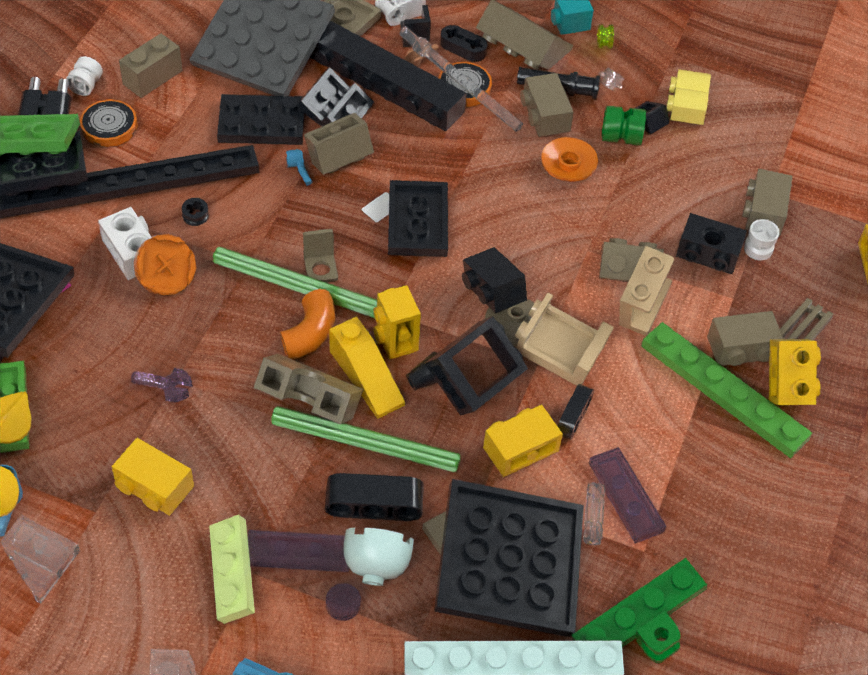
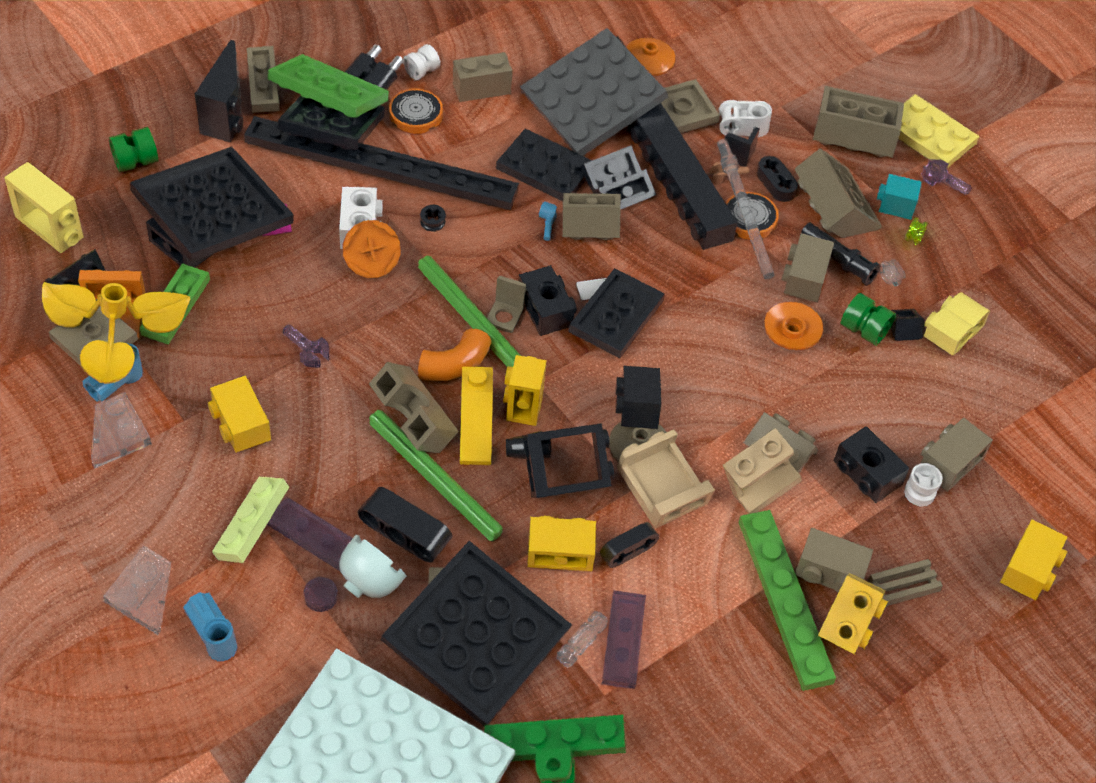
camera: 30 degrees right, 0 degrees up
none -> black brick [518,265,577,336]

